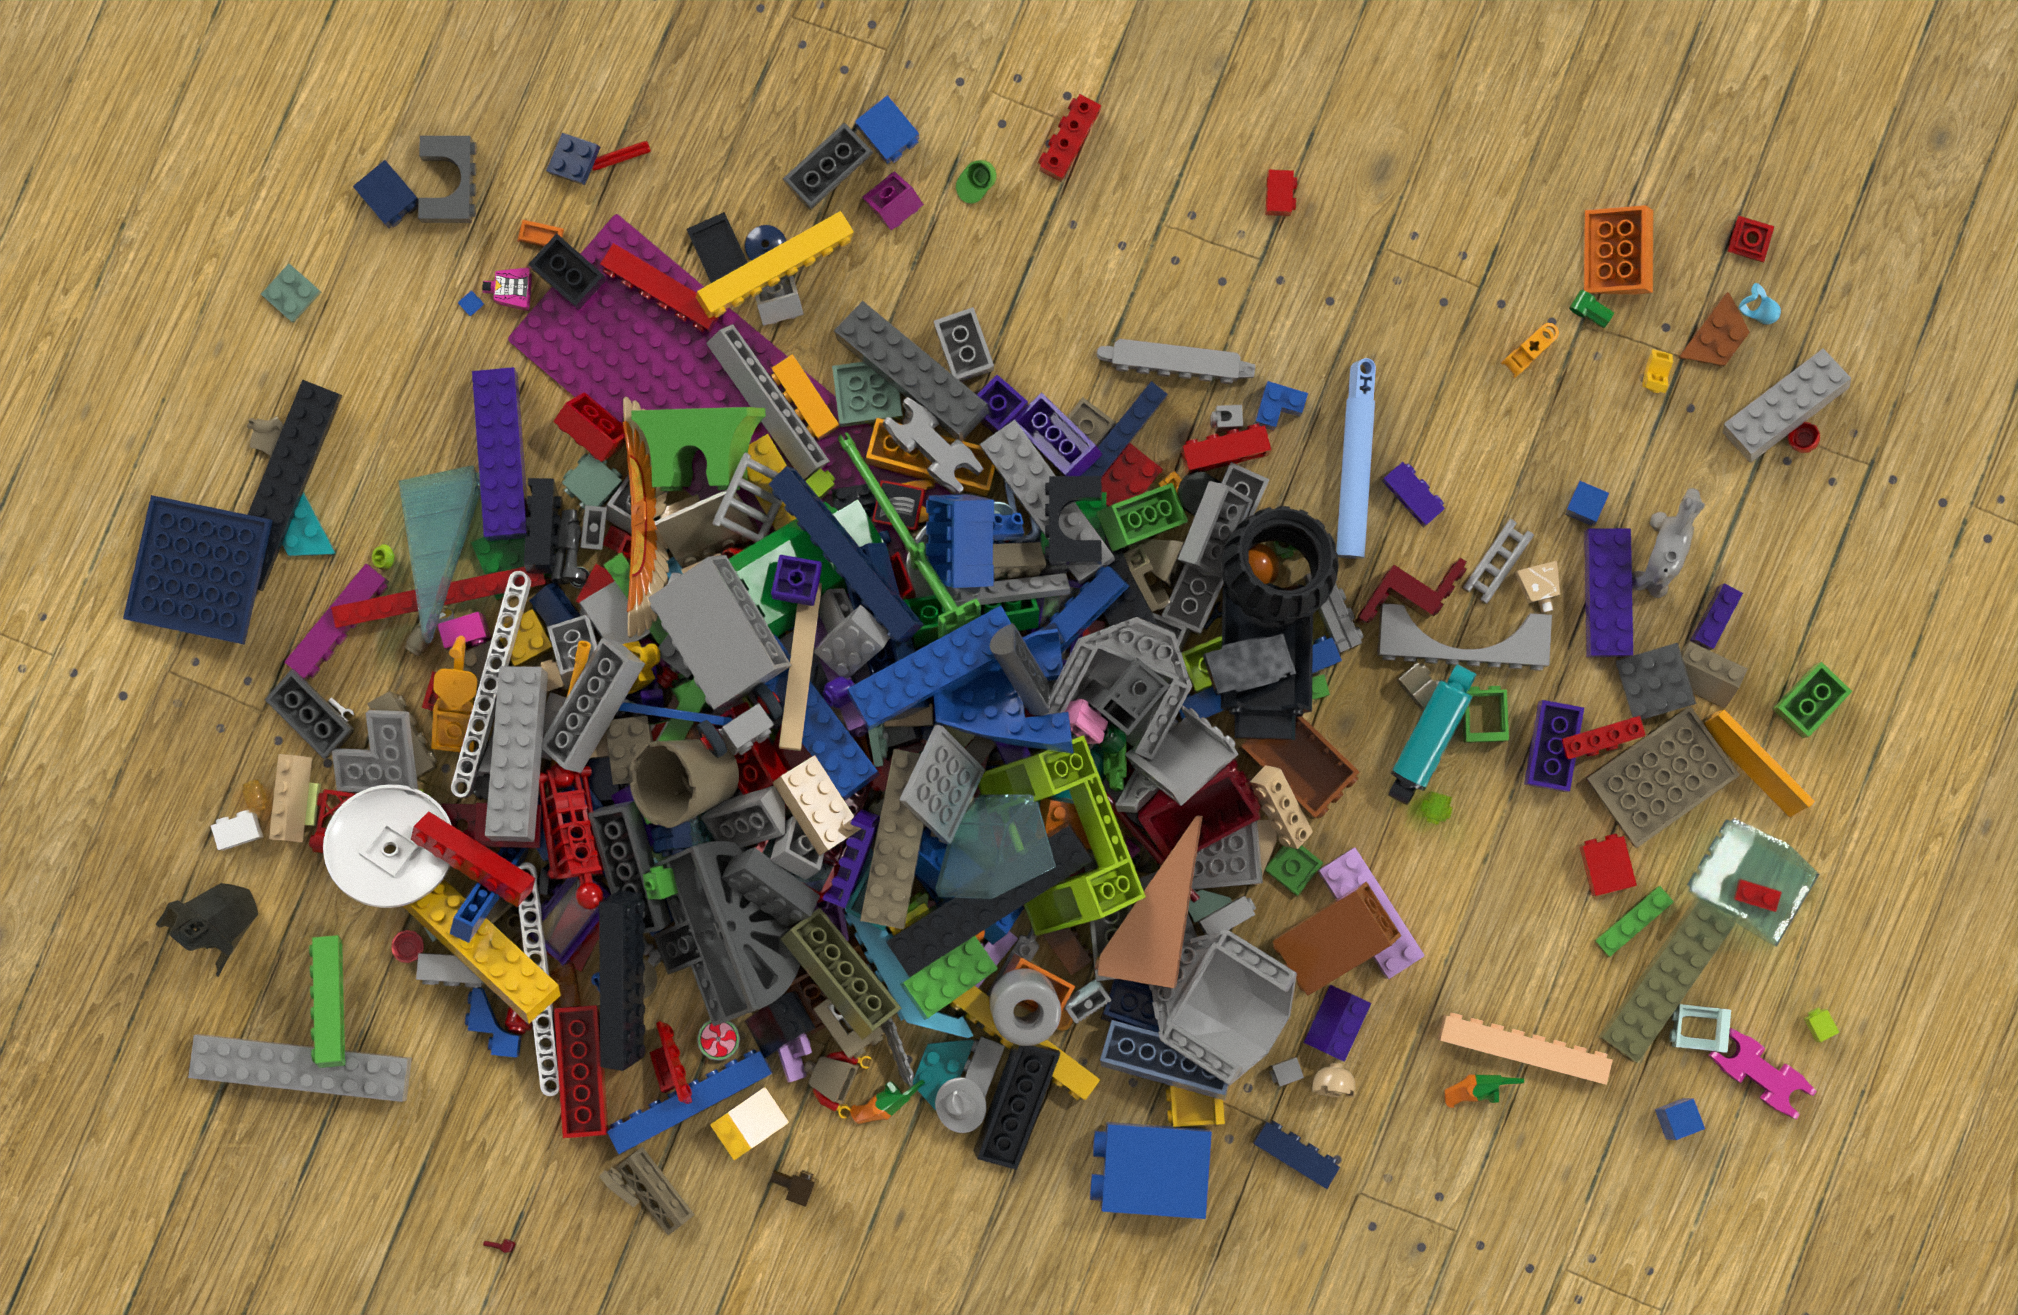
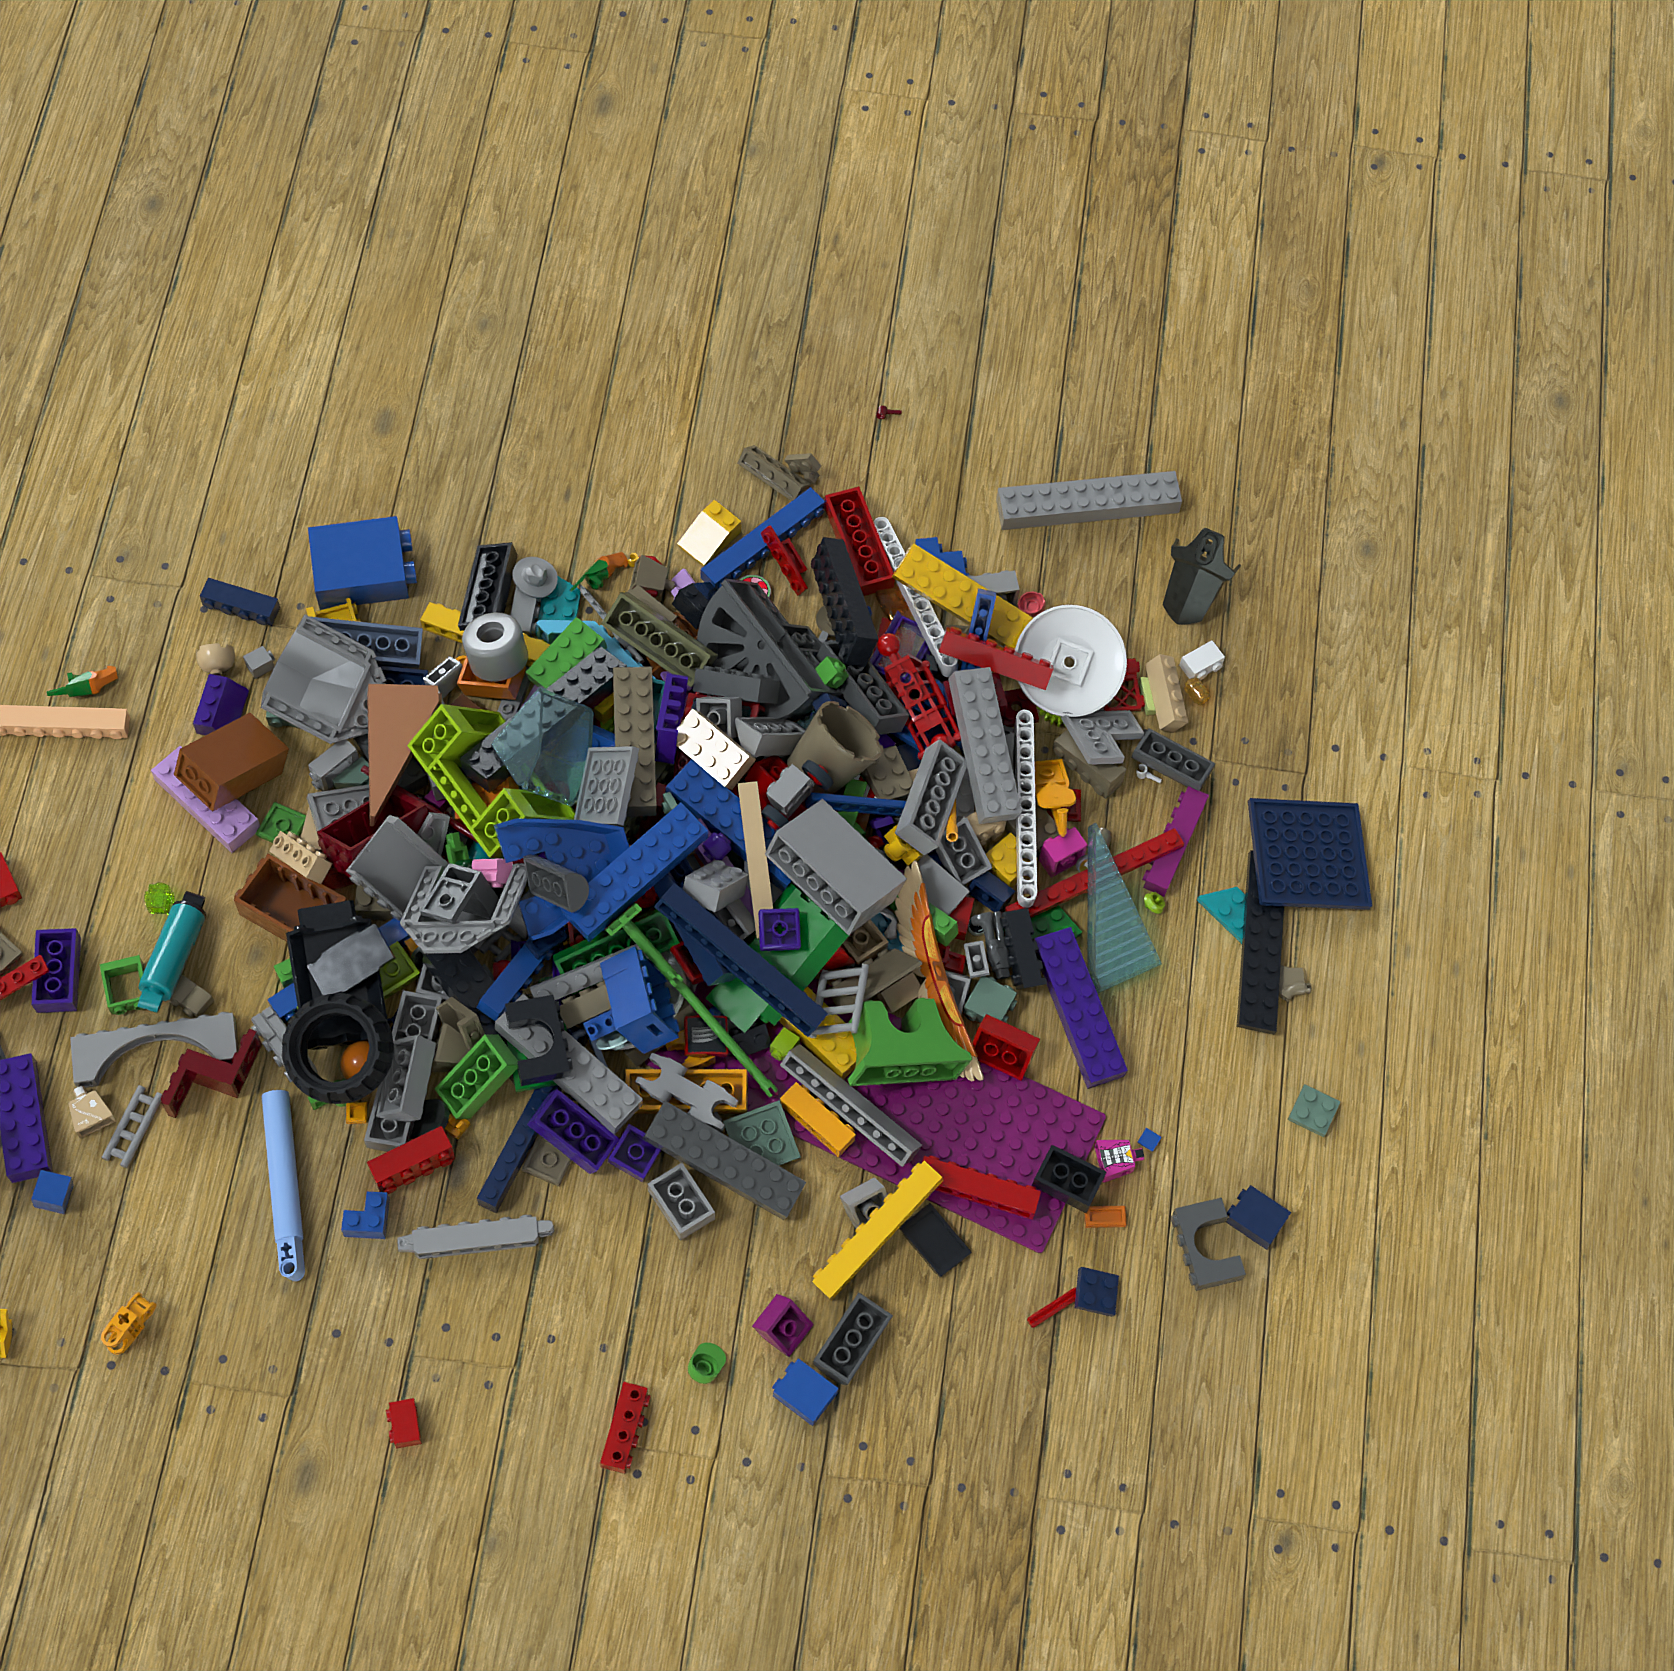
camera: 165 degrees right, 20 degrees down
bright green brick [309,935,345,1068] -> none
dark blue dish [745,225,786,261] -> none
dark brown brick [770,1170,817,1207] -> none
red plate [1102,443,1163,507] -> none
light grey brick [1210,405,1243,433] -> none
dark purple brick [1382,462,1445,528] -> none
green piece [1569,290,1614,328] -> none
orange slope [1584,205,1653,295] -> none

